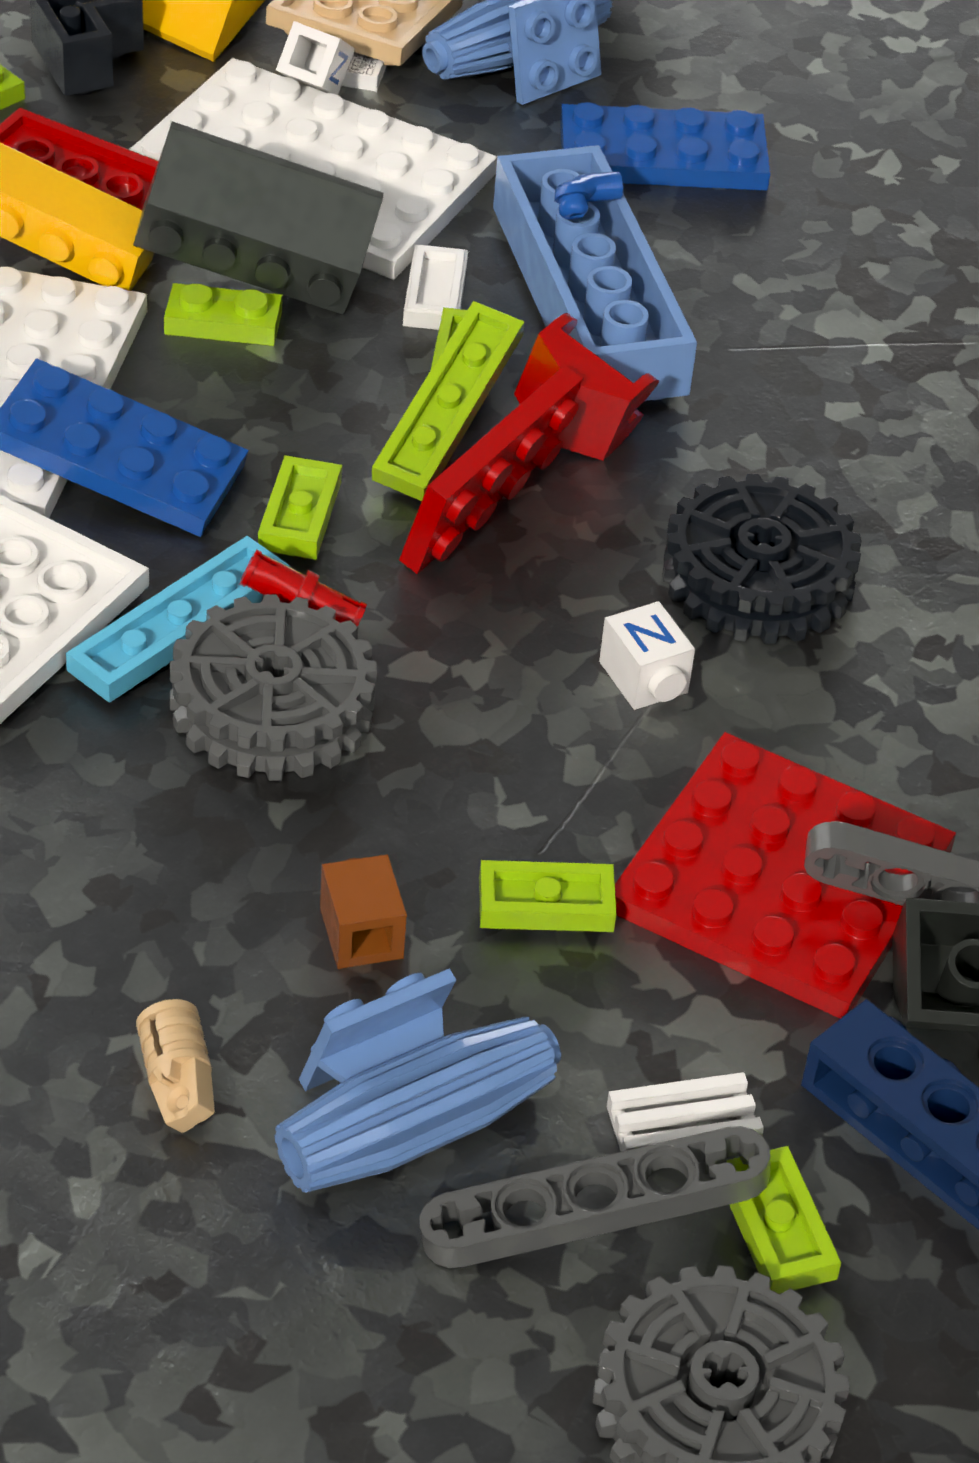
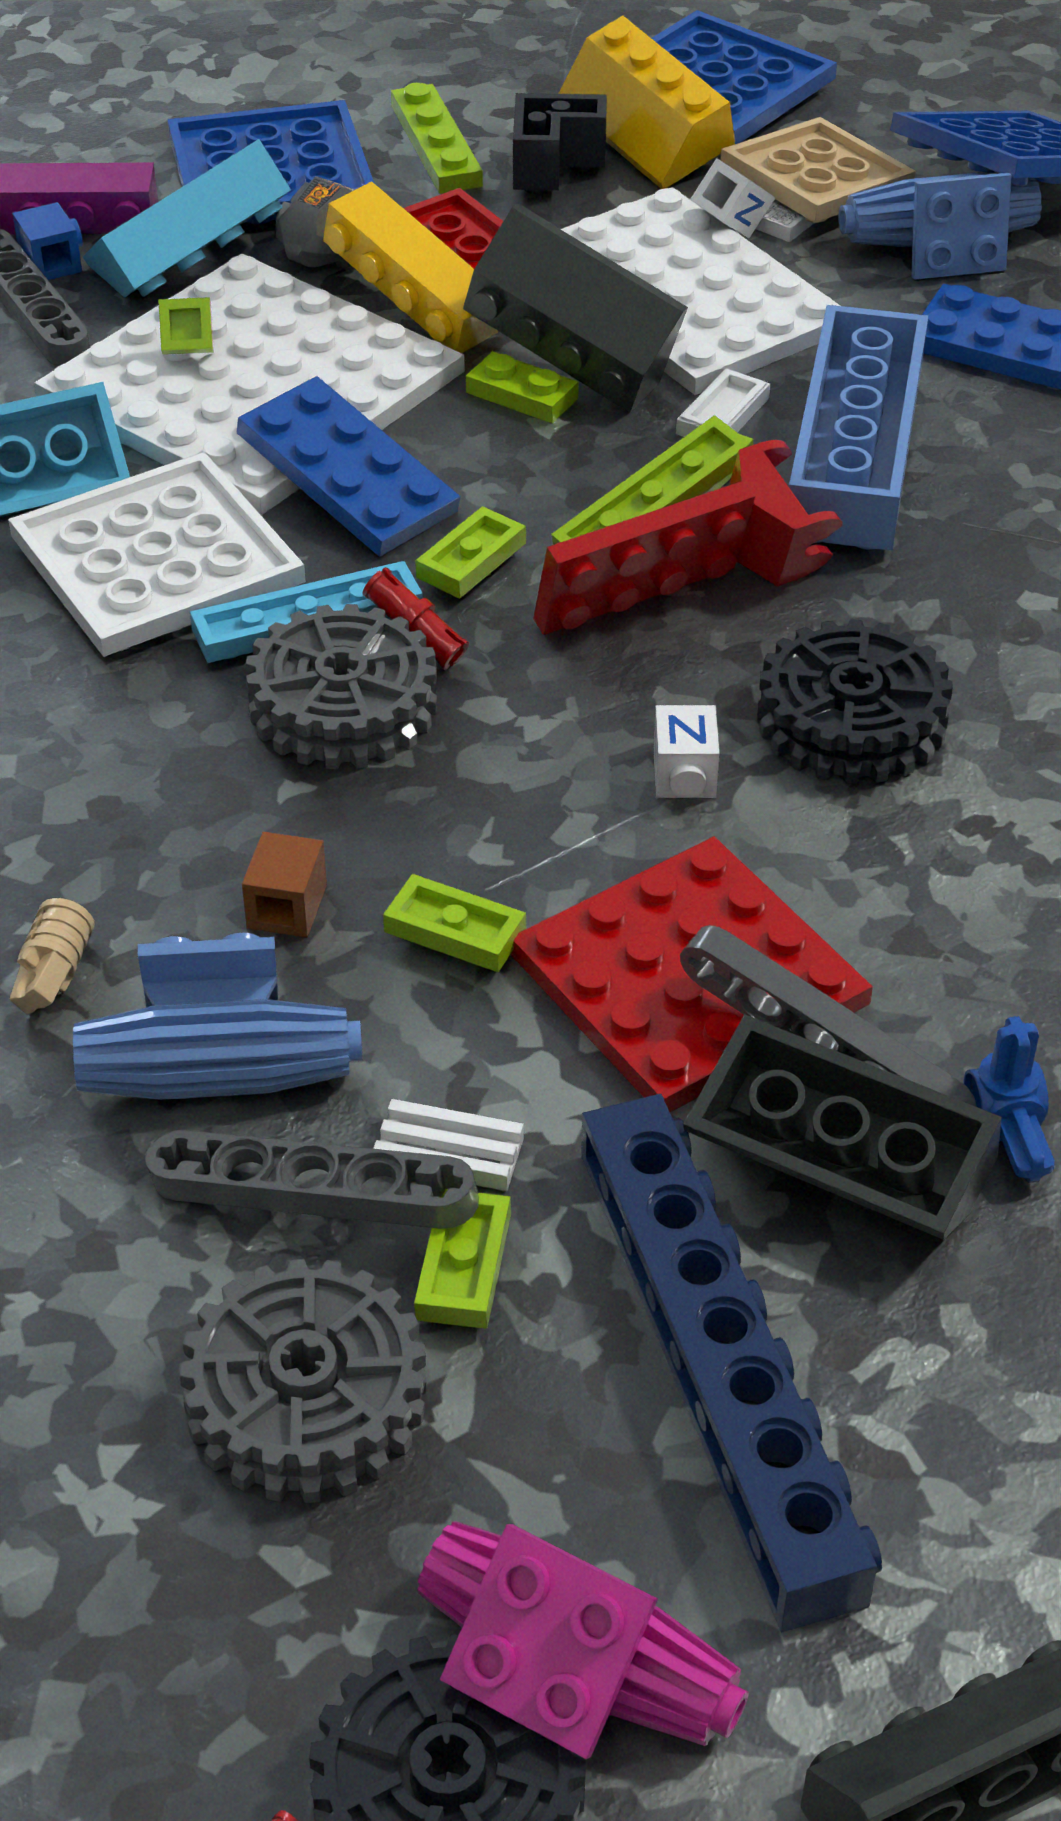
camera: 30 degrees right, 0 degrees up
blue arm [555,172,623,220] -> none

